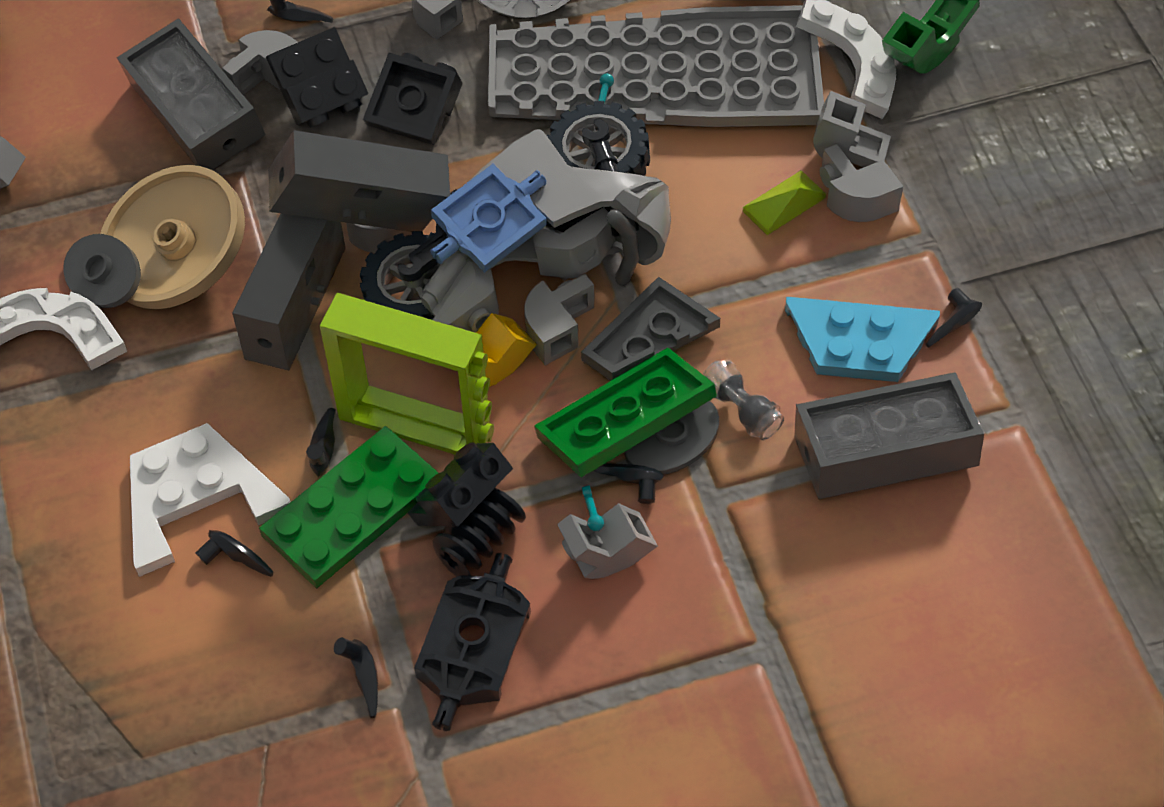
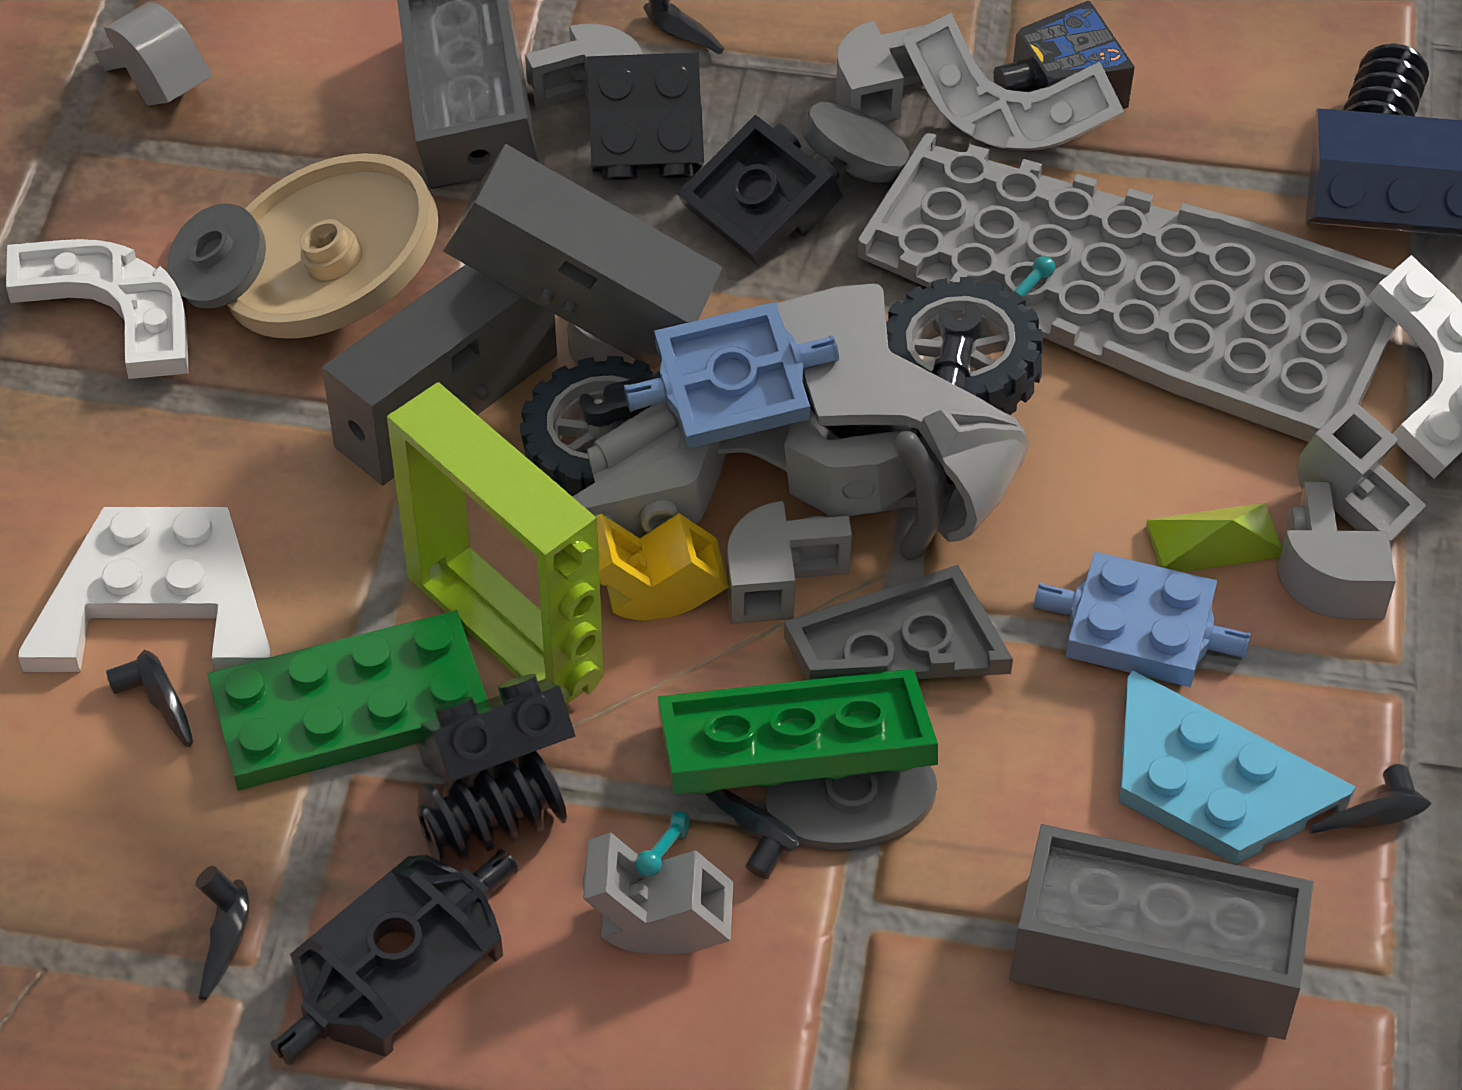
camera: 25 degrees right, 5 degrees down
black bar [306,408,336,477] -> none
clear piece [703,360,785,441] -> none
none -> dark grey tile [801,102,910,183]
none -> medium blue plate [1033,551,1251,687]

